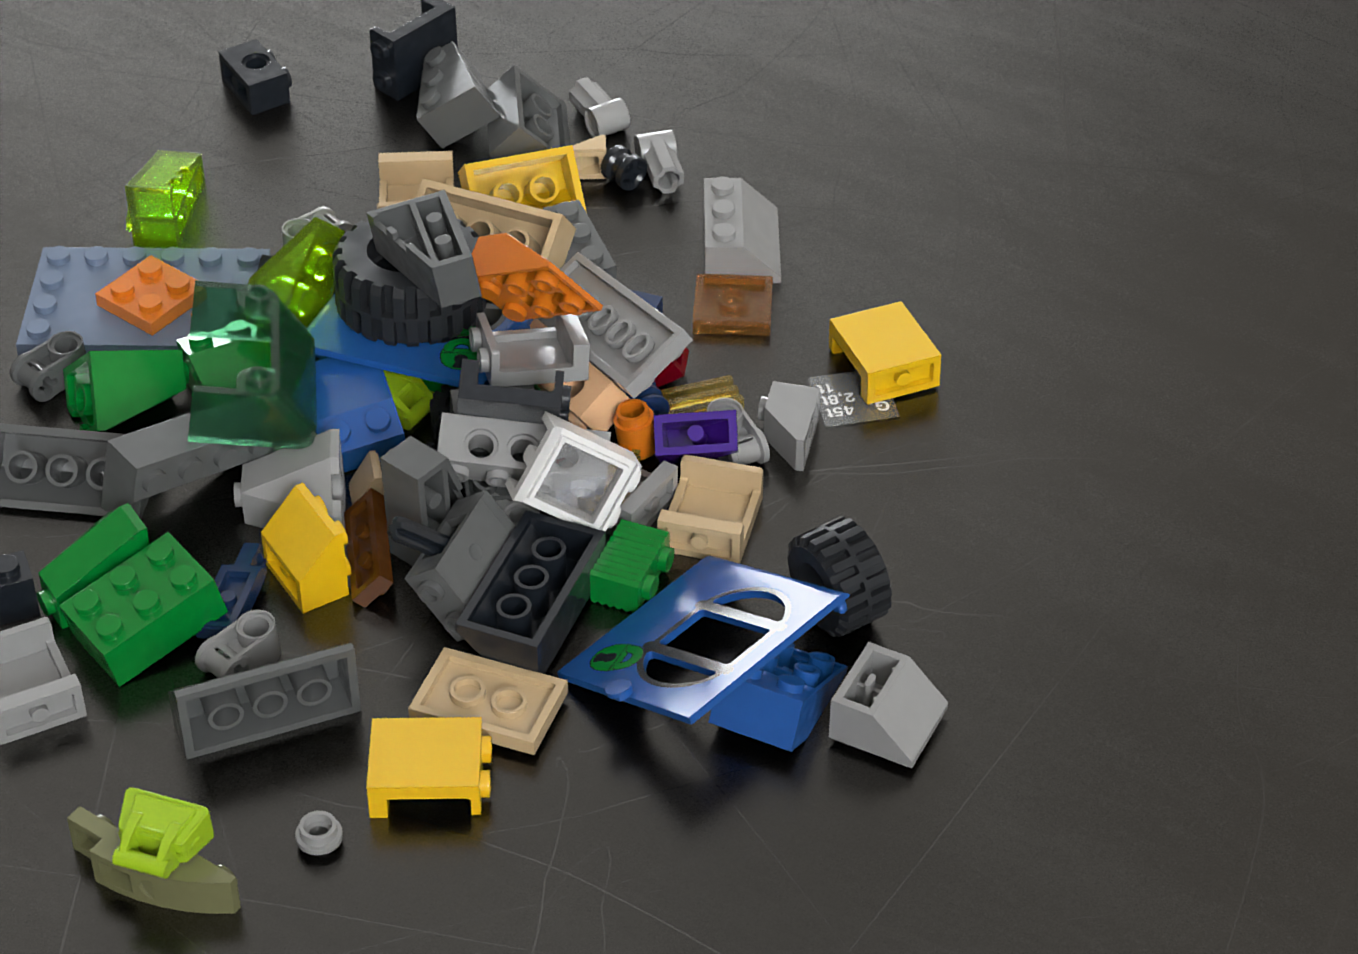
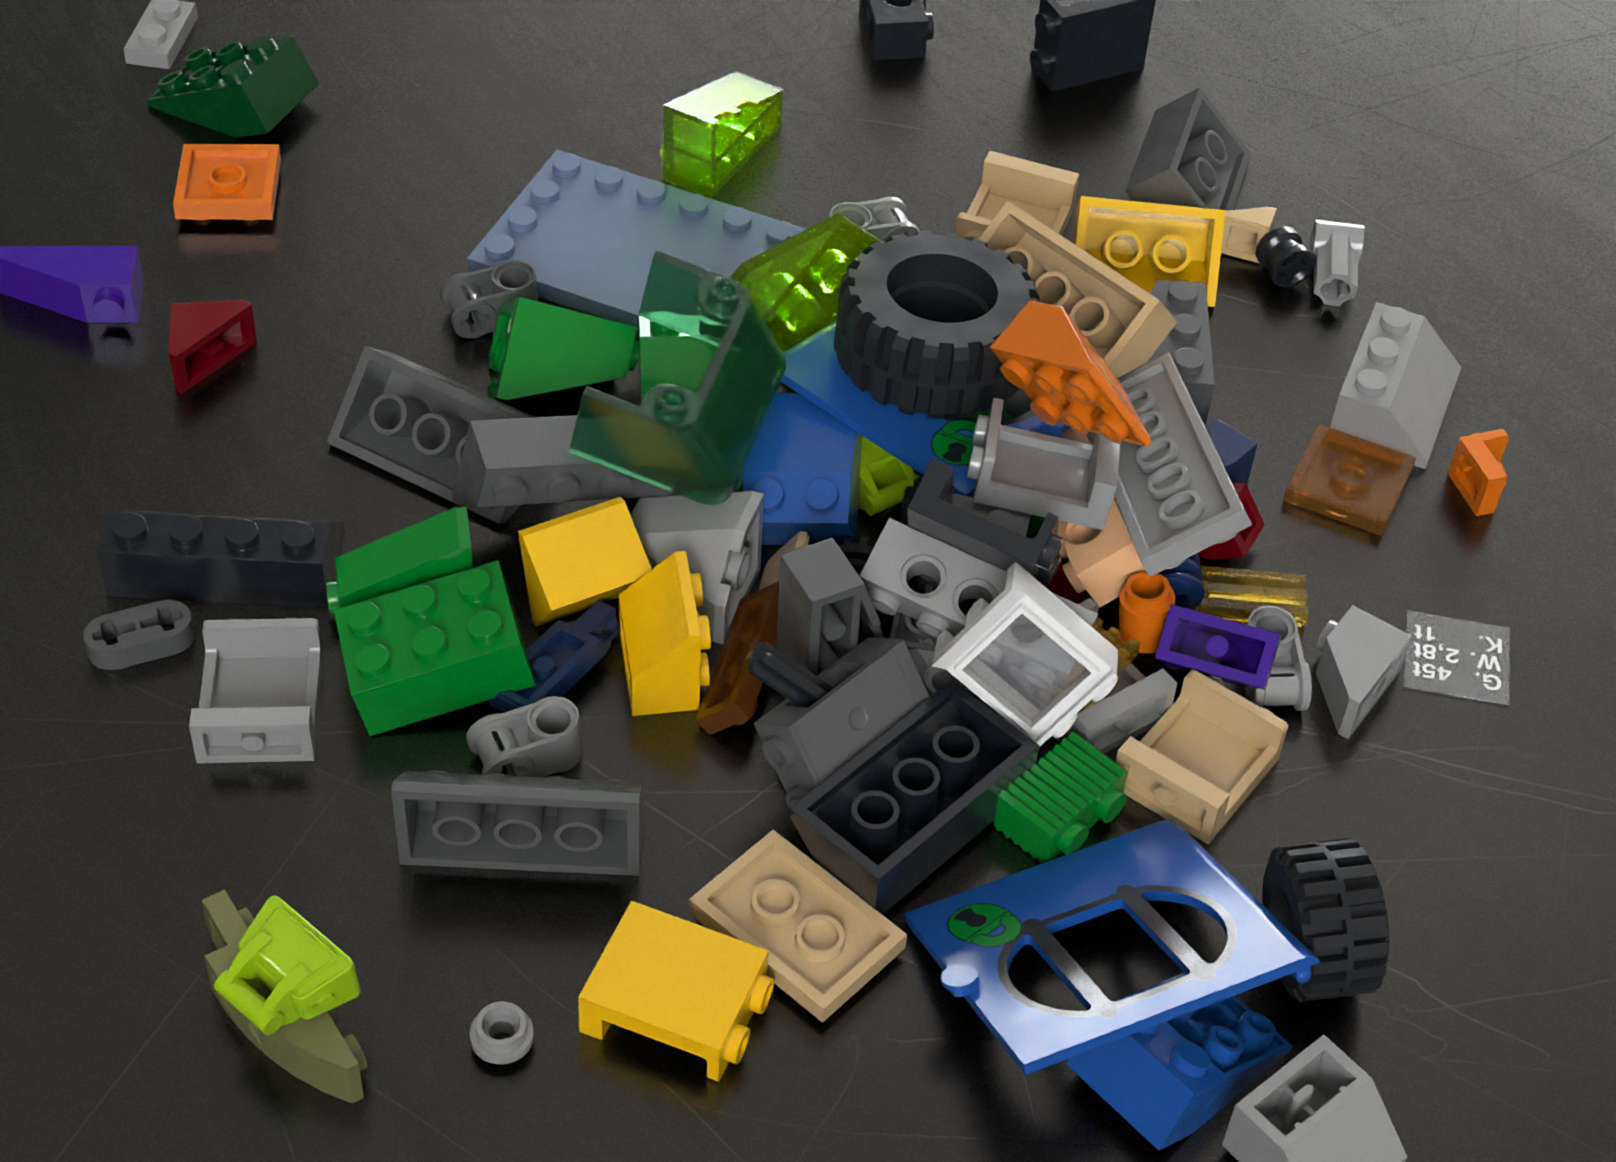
camera: 20 degrees right, 5 degrees up
orange plate [95,255,208,336] -> none
dark grey wedge [366,190,482,308] -> none
dark grey wedge [416,41,501,149] -> none
light grey piece [569,77,630,137] -> none
yellow panel [829,301,941,405] -> none
none -> yellow slope [518,496,652,627]
none -> orange bracket [1448,429,1509,516]

